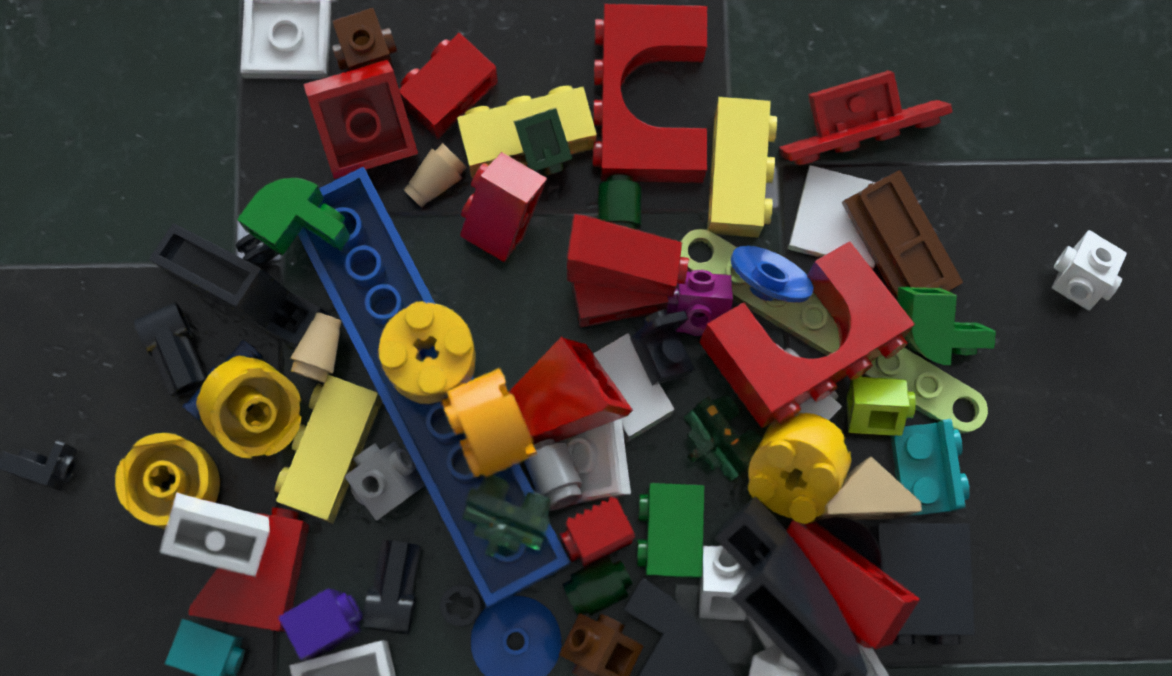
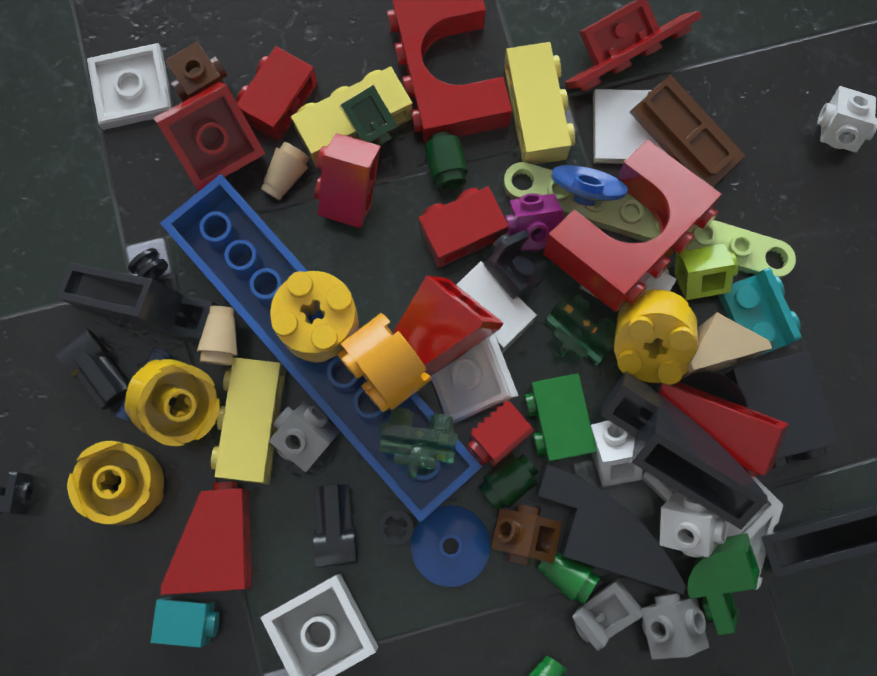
camera: 10 degrees left, 0 degrees up
white brick [160,493,269,576] -> none
green brick [237,178,350,256] -> none
dark purple piece [278,588,363,660] -> none
light grey brick [524,439,582,511] -> none
red slope [567,214,689,297] -> none
green brick [897,287,996,365] -> none

